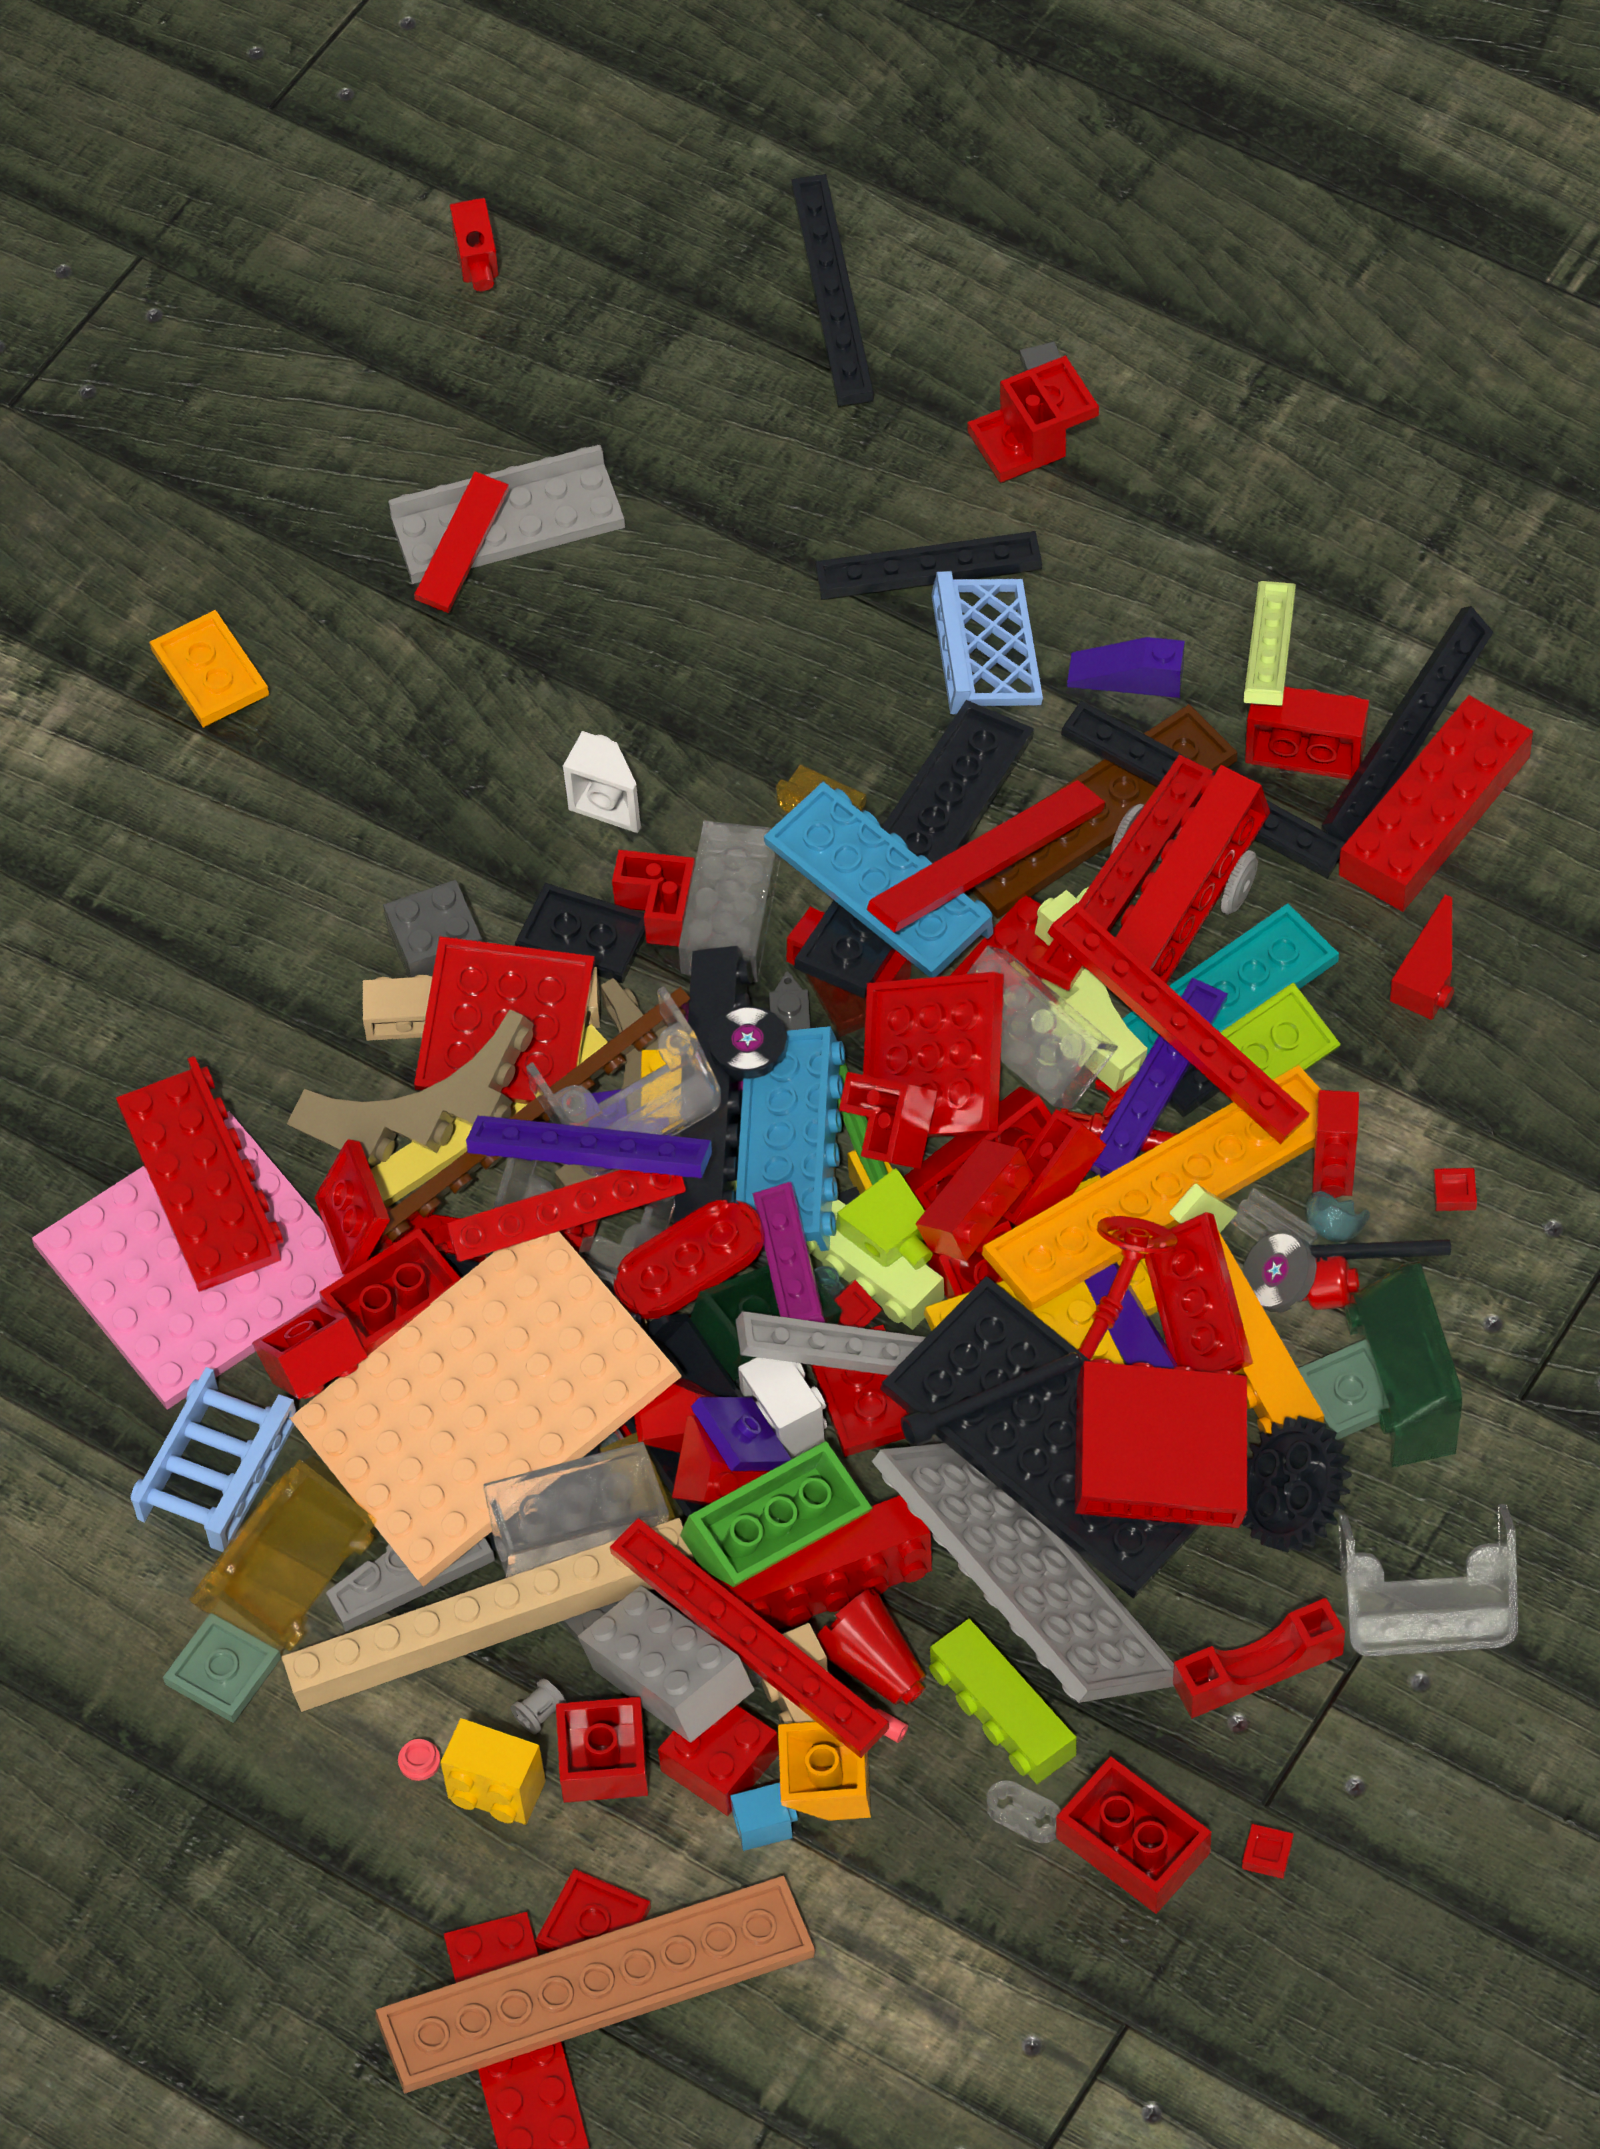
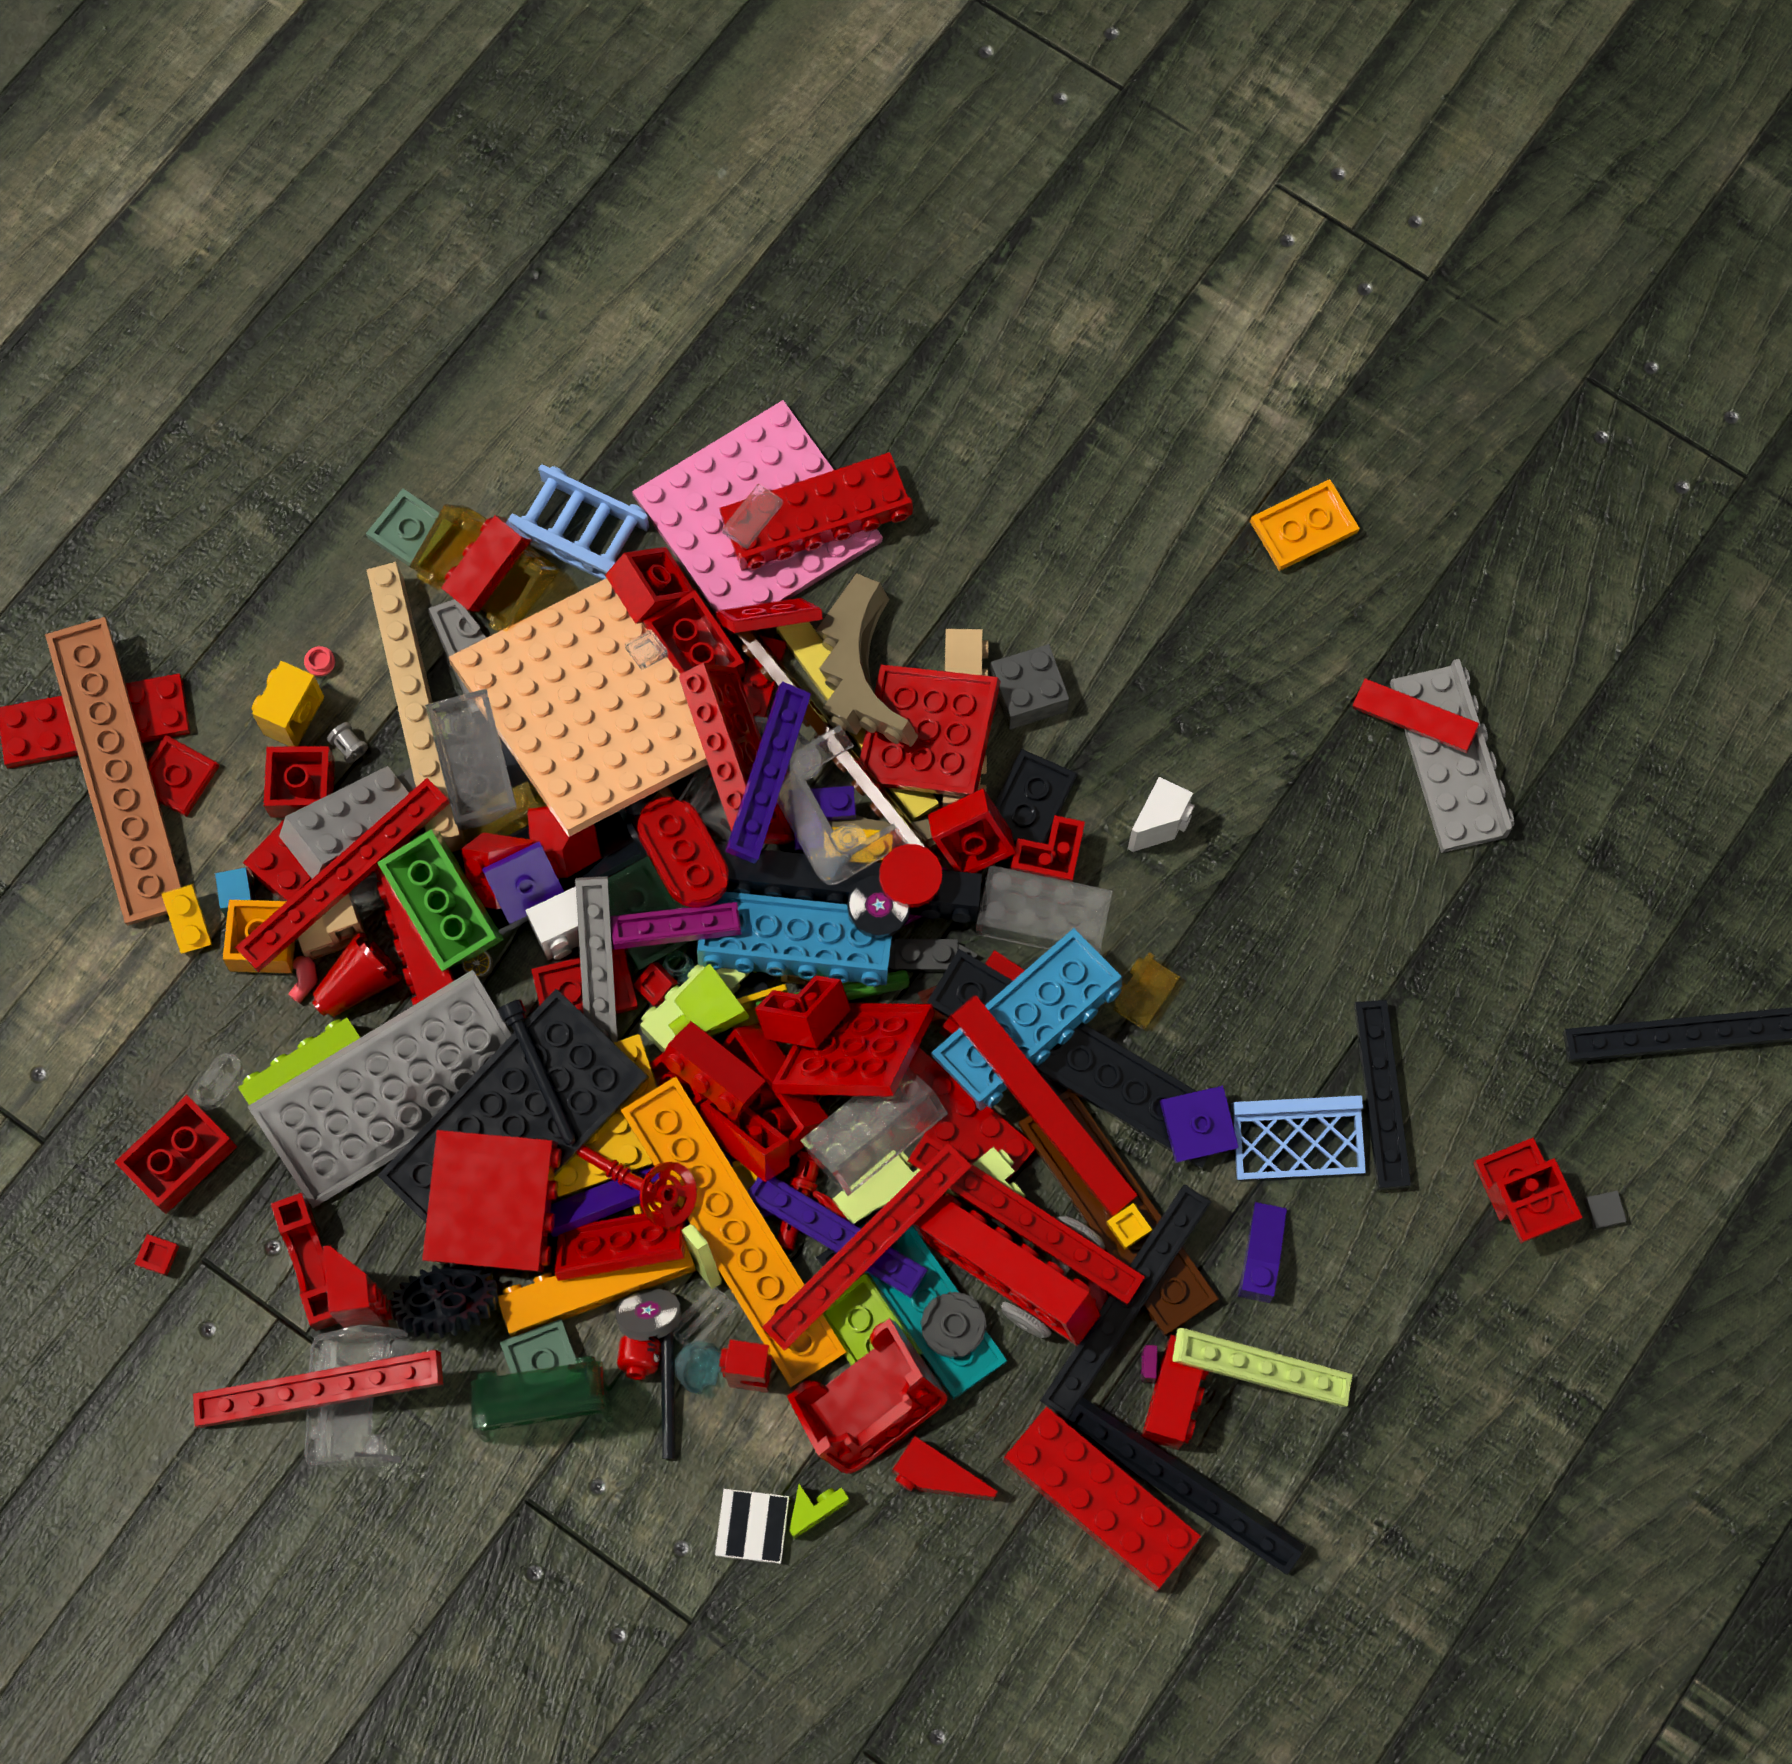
camera: 90 degrees right, 15 degrees up
red torso [450,198,498,291] -> none
red plate [1433,1168,1477,1211] -> none
none -> yellow plate [161,884,212,954]
none -> plate [193,1350,443,1428]
none -> red slope [323,1246,393,1335]
none -> red brick [441,515,532,612]
none -> clear tile [625,630,668,670]
none -> tile [715,1489,789,1564]
none -> clear tile [722,484,783,549]
none -> red windscreen [787,1318,947,1474]
none -> lime slope [790,1484,849,1539]
none -> red tile [879,844,942,907]
none -> dark grey tile [921,1292,986,1358]
none -> red brick [928,788,1016,873]
none -> yellow plate [1106,1203,1152,1250]
none -> magenta tile [1141,1345,1157,1383]
none -> dark purple plate [1160,1086,1239,1163]

